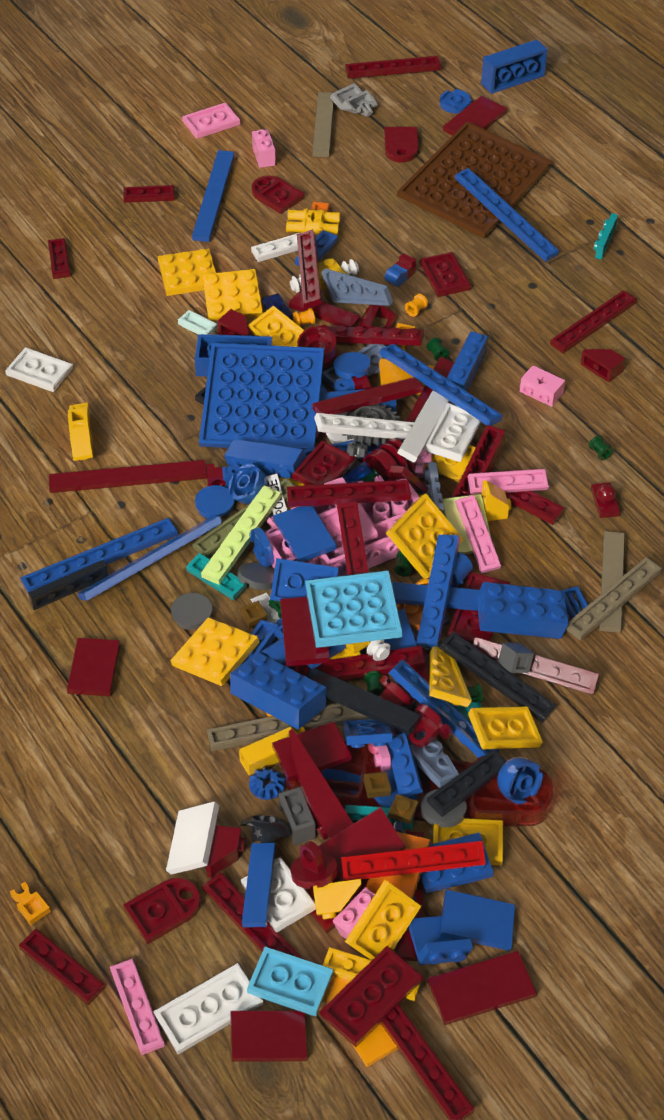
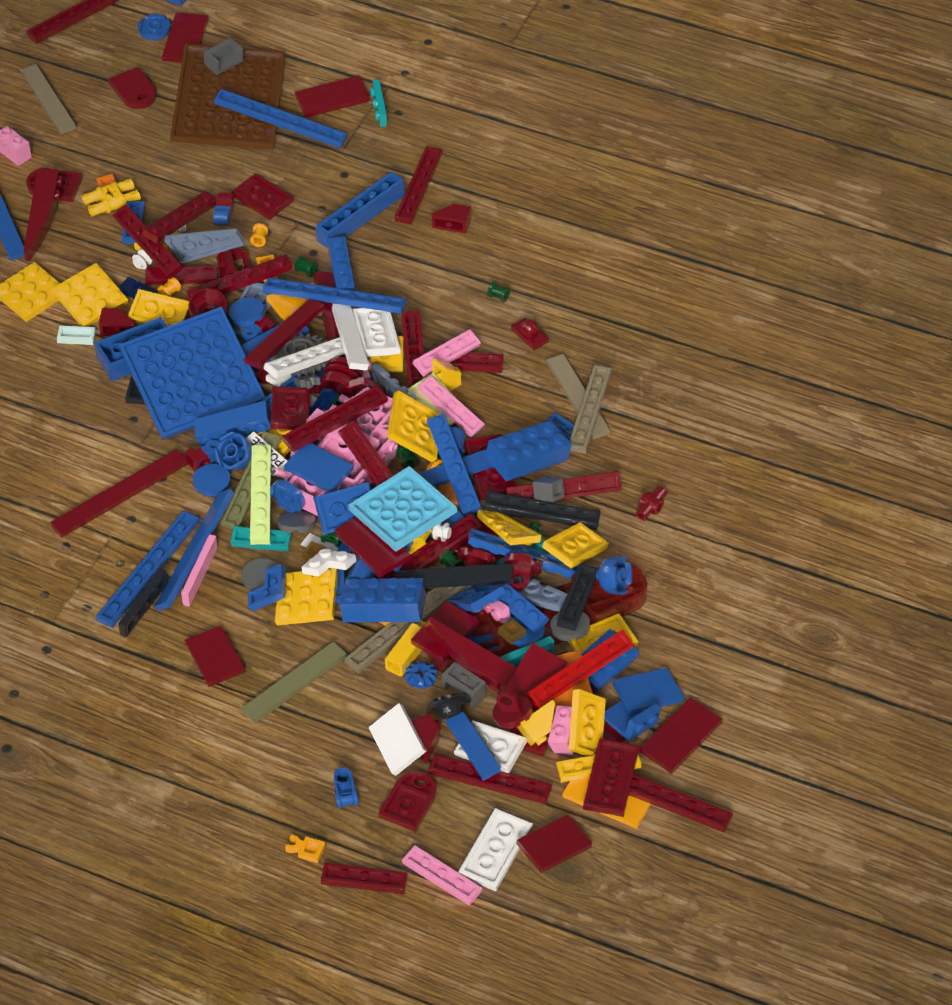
camera: 30 degrees left, 0 degrees up
yellow slope [68,402,93,461] -> none
medium azure plate [247,947,333,1017] -> none
white tile [251,233,299,262] -> none
light grey plate [330,83,378,117] -> none
pearl gold plate [388,794,418,825] -> none
bright pink brick [520,366,565,407] -> none
none -> dark red slope [24,169,63,261]
none -> dark red plate [142,191,217,243]
none -> bright pink tile [181,535,218,607]
none -> dark grey panel [204,38,243,75]
none -> olive tile [241,642,347,724]
none -> blue plate [248,564,285,611]
none -> dark red tile [295,75,370,118]
none -> white plate [302,549,356,576]
none -> blue brick [316,172,404,249]
none -> blue piece [334,768,358,809]
none -> dark red axle [636,486,667,521]

